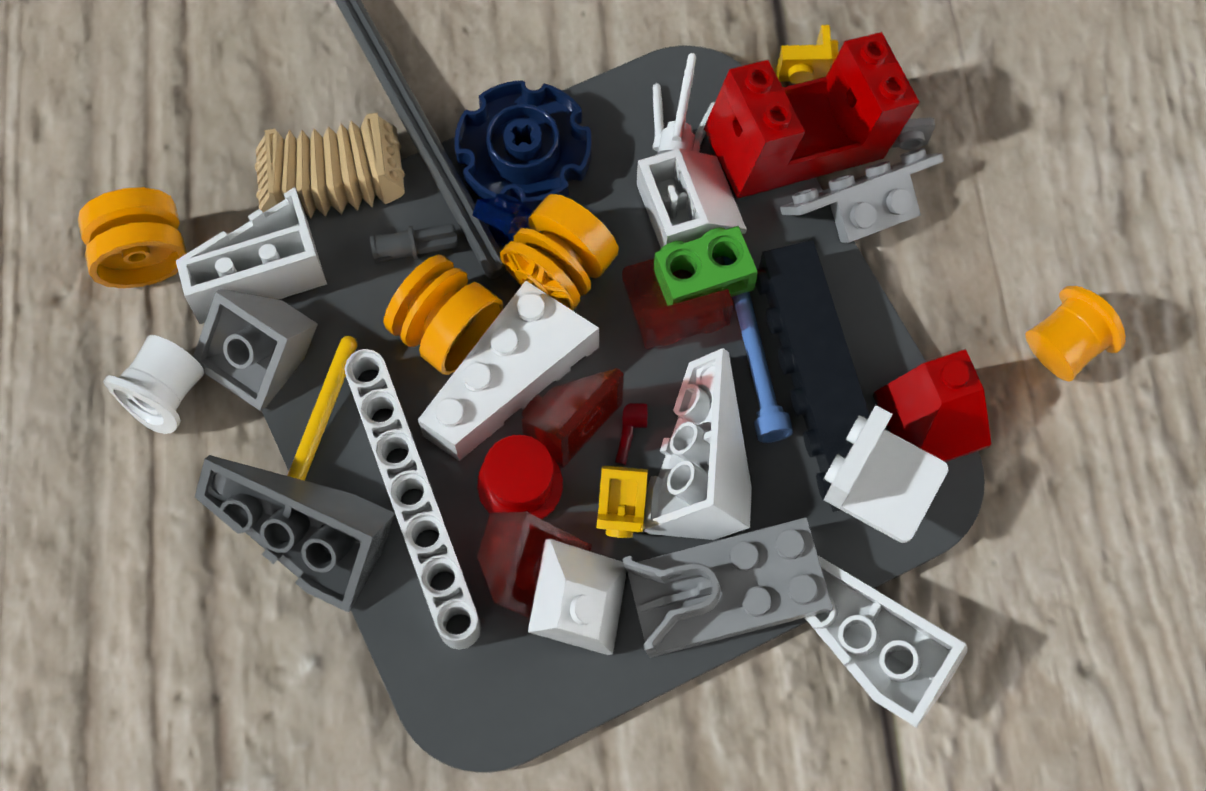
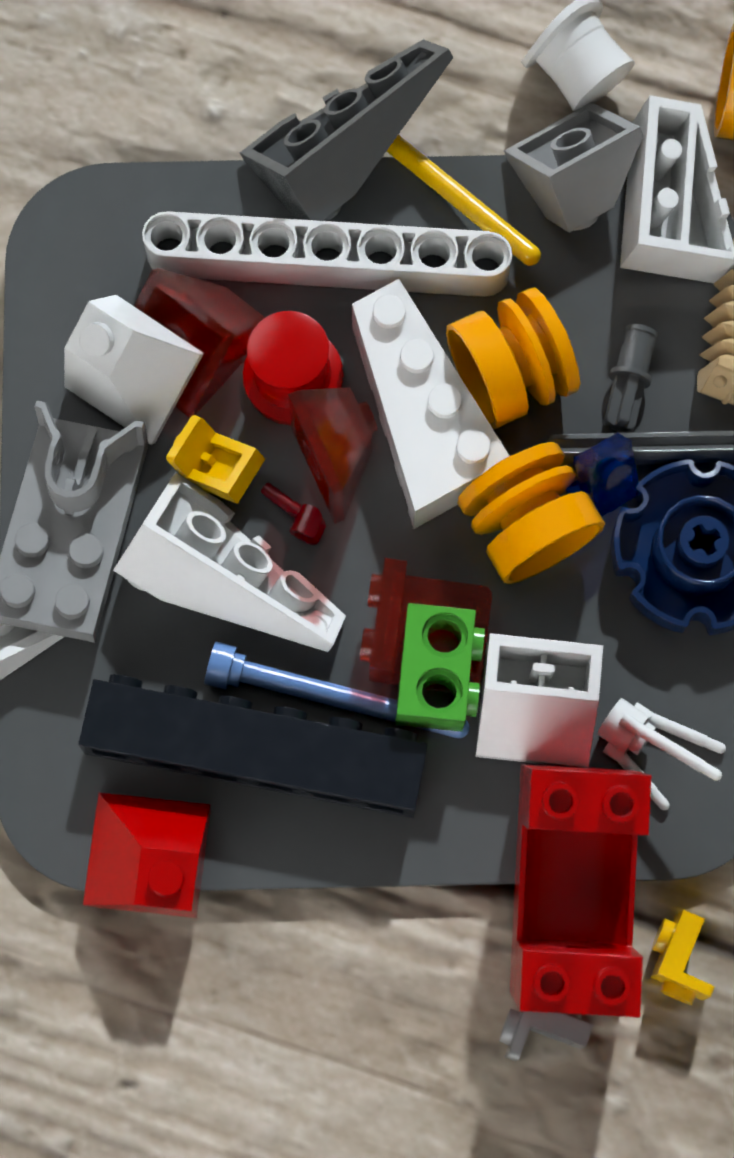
camera: 115 degrees right, 5 degrees up
light grey bracket [780,148,944,243] -> none
white bracket [824,405,948,543] -> none
light orange piece [1025,286,1126,382] -> none

